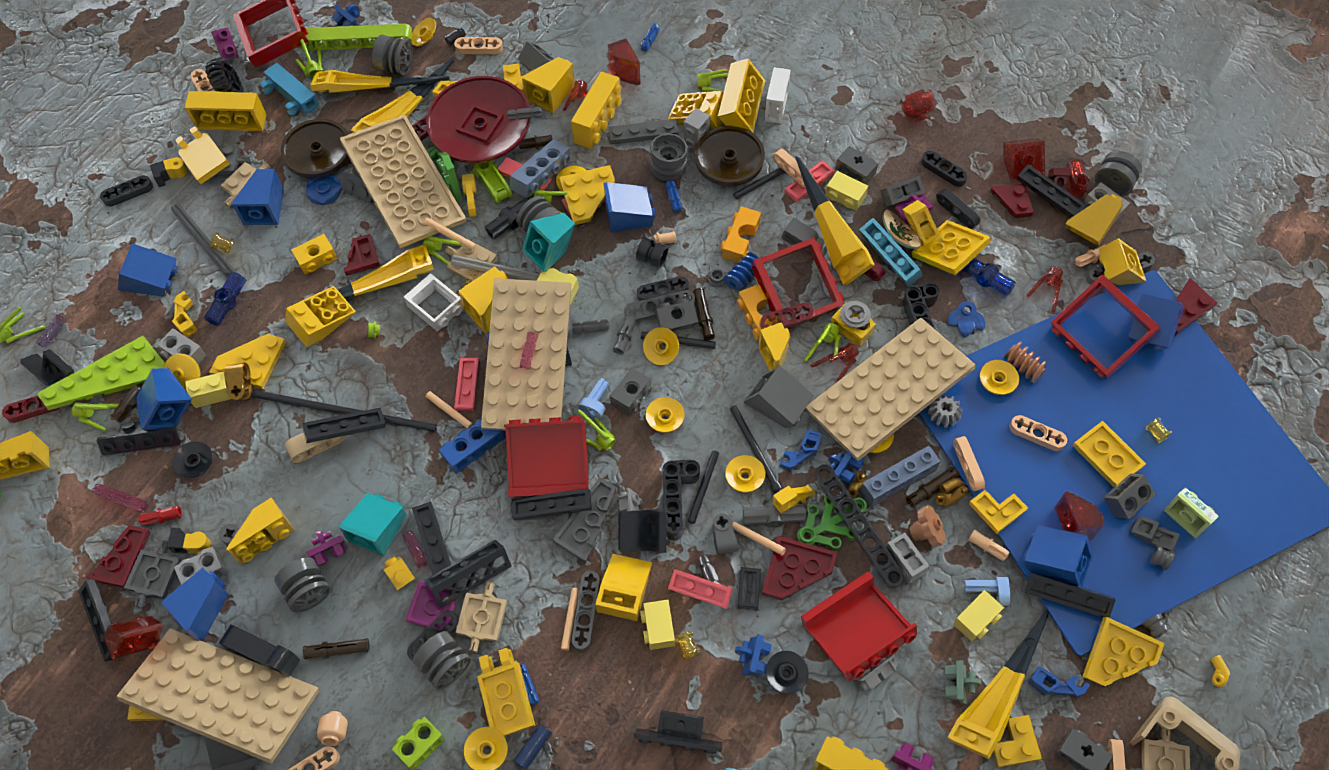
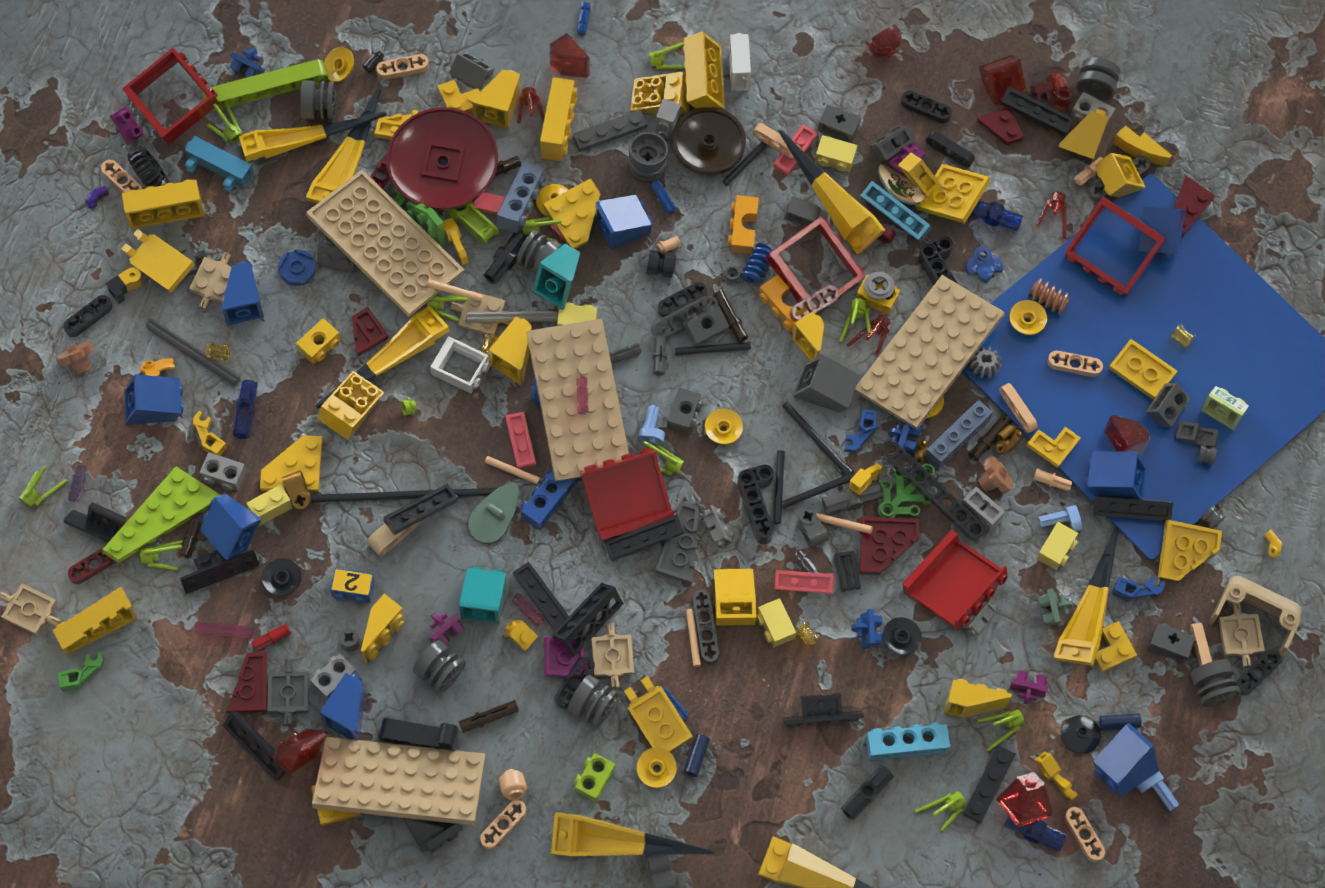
camera: 20 degrees left, 5 degrees up
yellow dish [164,354,201,391] -> none
leg [167,528,212,554] -> none
dark brown dish [281,119,349,178] -> none
dark grey axle [507,107,542,120] -> none
black bracket [618,509,668,553] -> none
yellow dish [643,327,679,365] -> none
yellow dish [725,455,765,493] -> none
none -> nougat plant [56,341,94,374]
none -> dark purple arm [85,186,109,209]
none -> light orange plate [140,358,175,376]
none -> brick [330,568,375,604]
none -> sand green shield [468,482,519,543]
none -> black bar [782,472,855,508]
none -> yellow slope [1113,126,1172,166]

